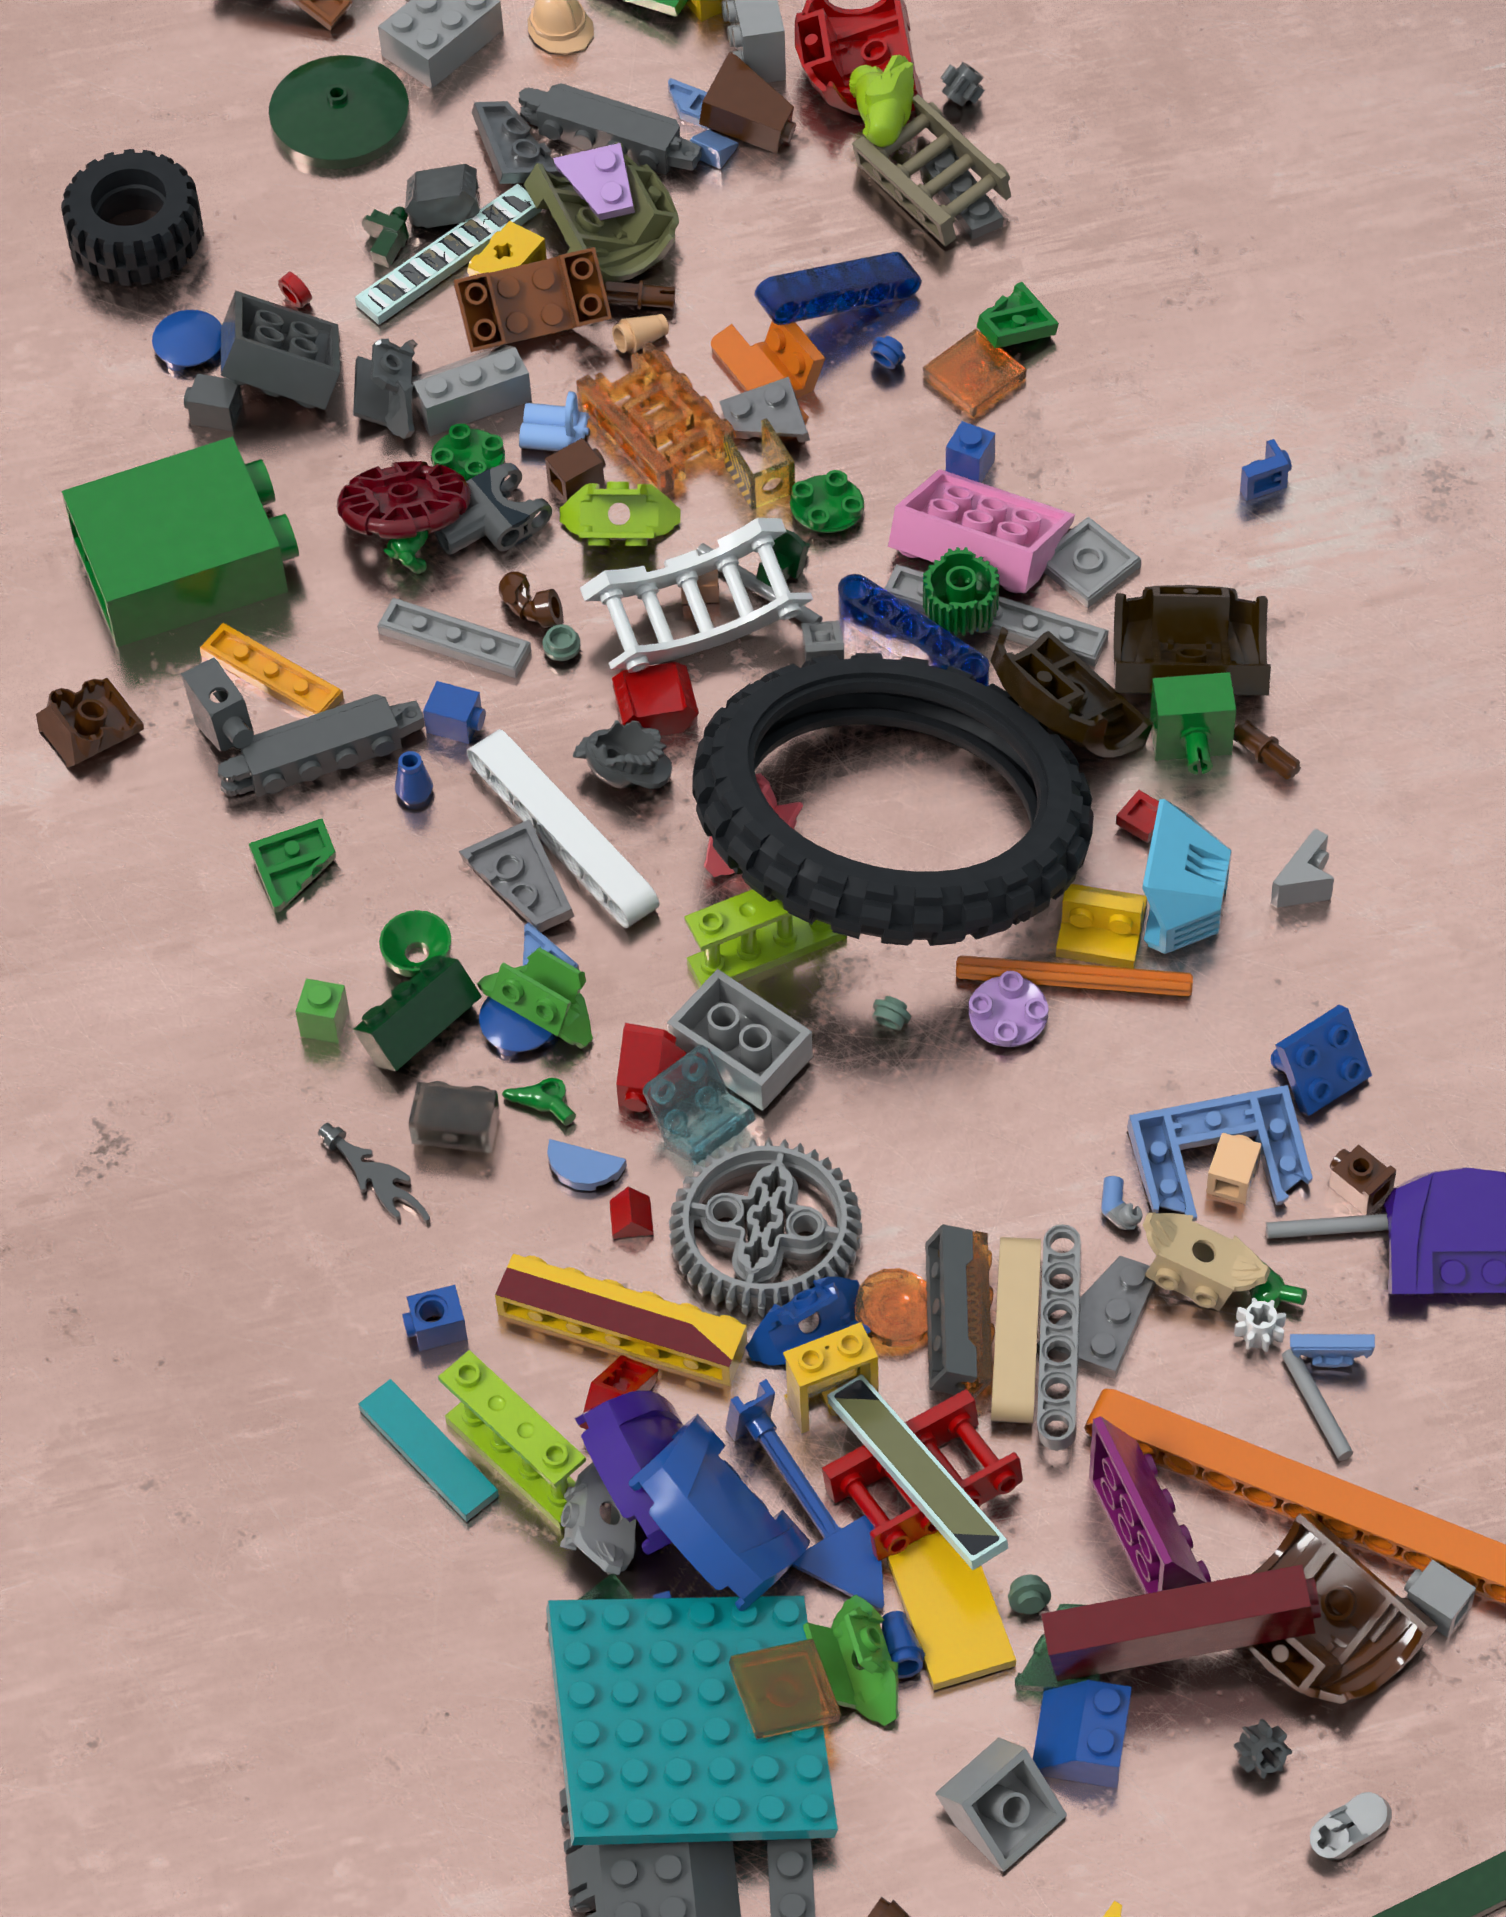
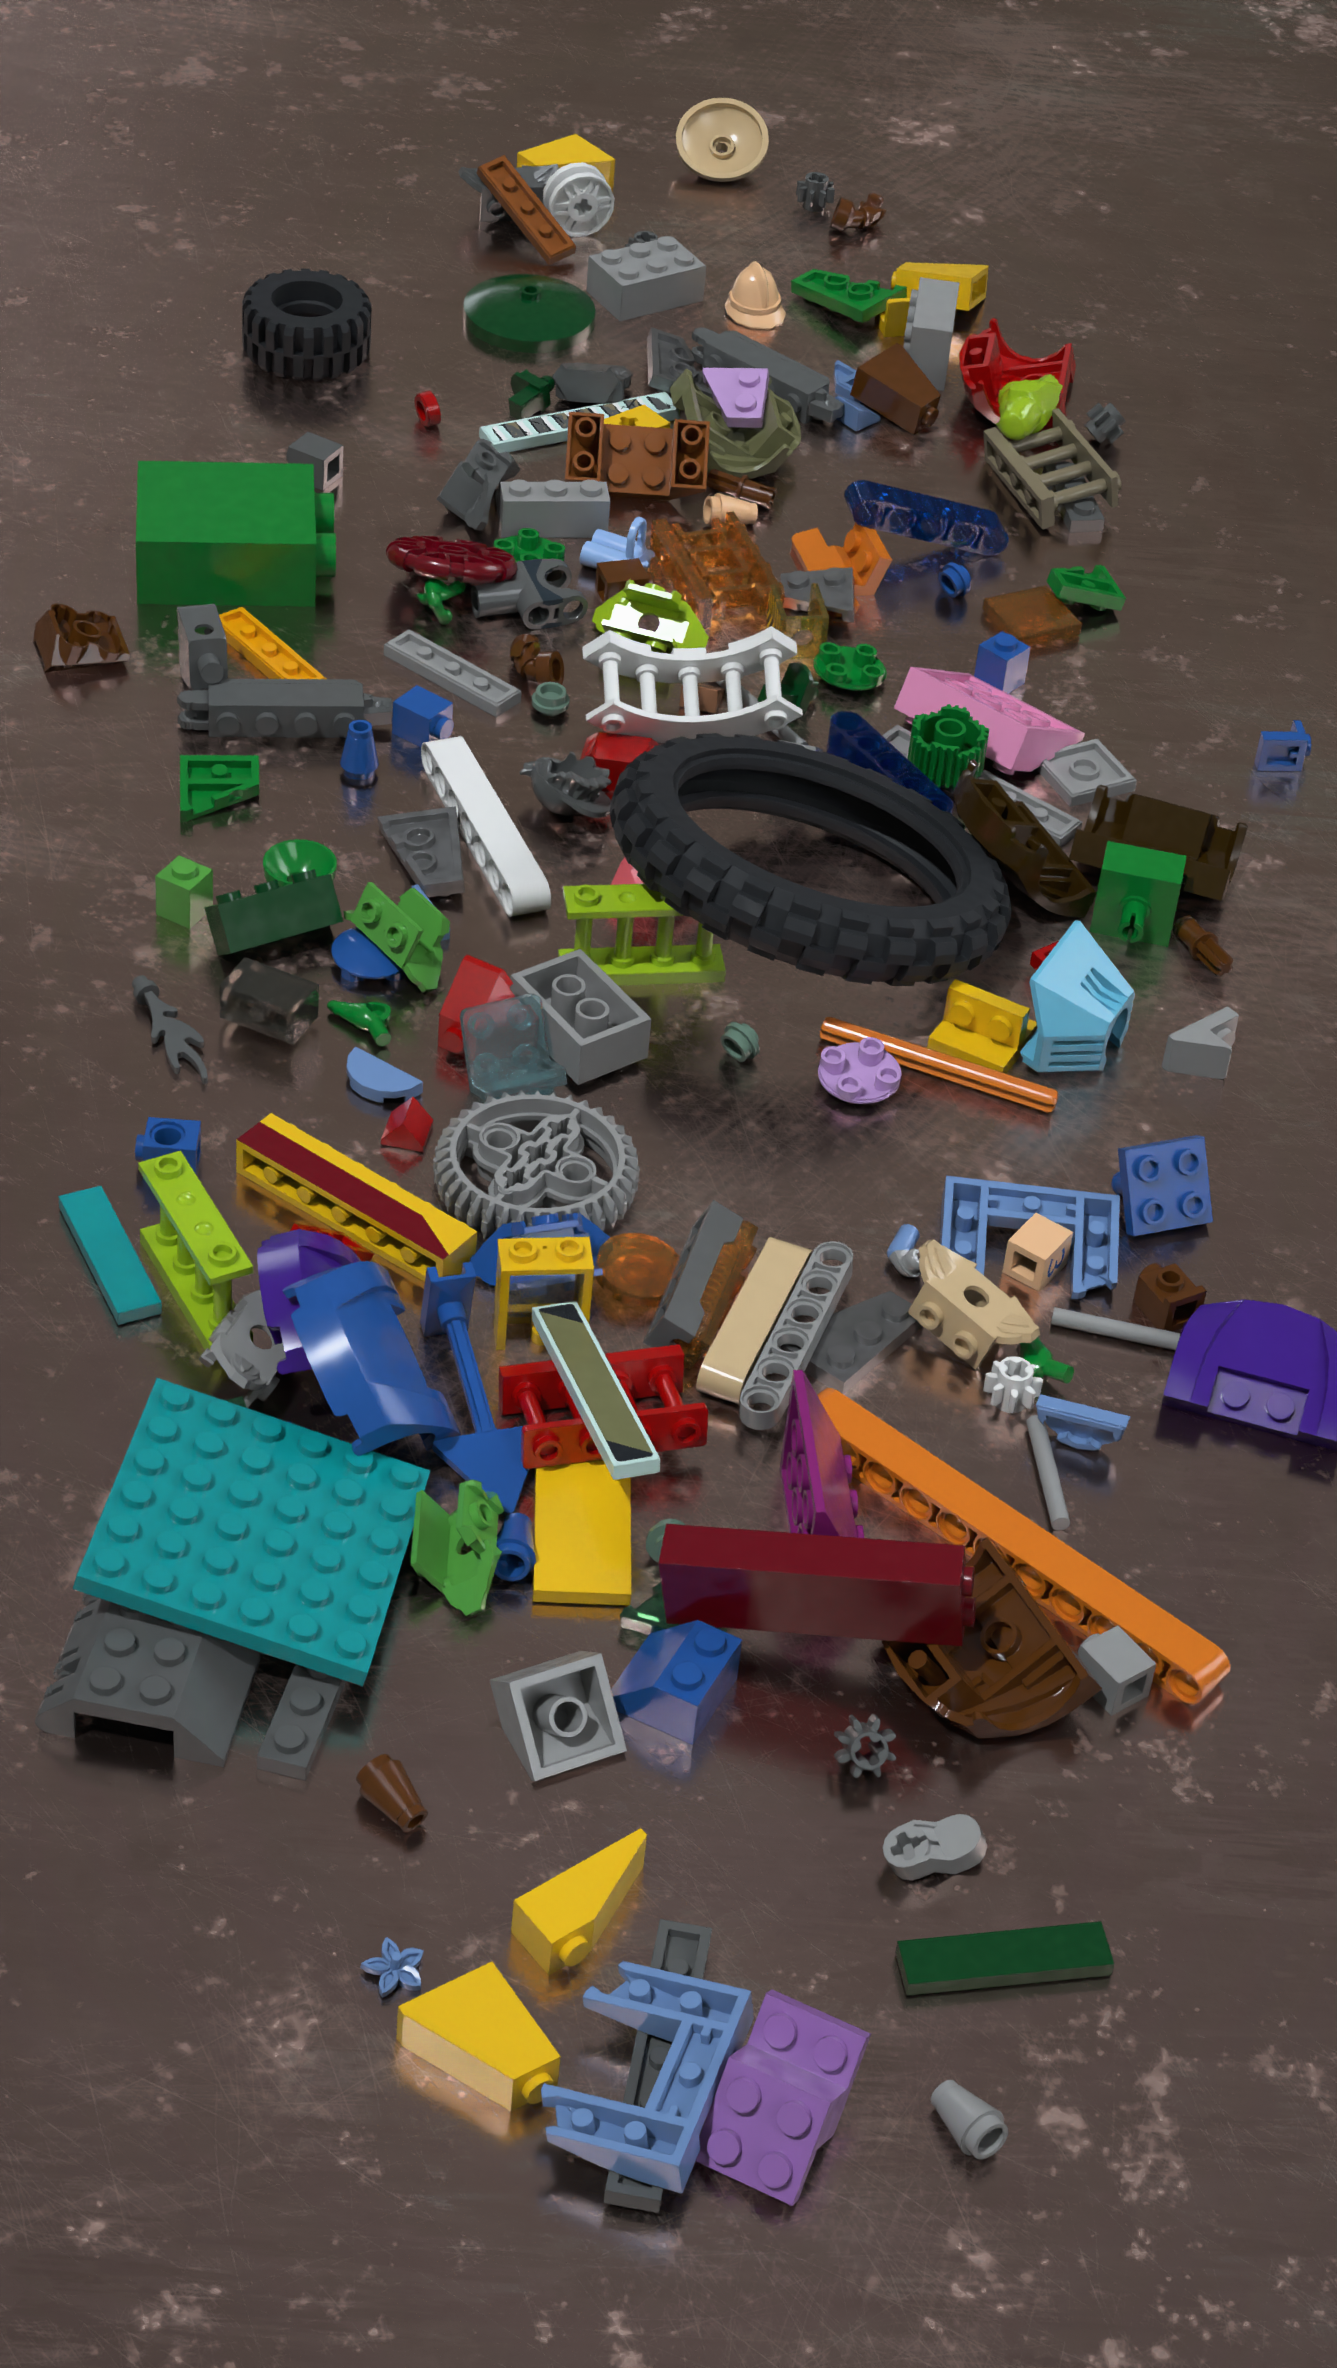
camera: 10 degrees right, 15 degrees down
blue dish [152,310,222,371] -> none
dark grey slope [221,290,340,410] -> none
clear orange tile [729,1639,841,1740] -> none

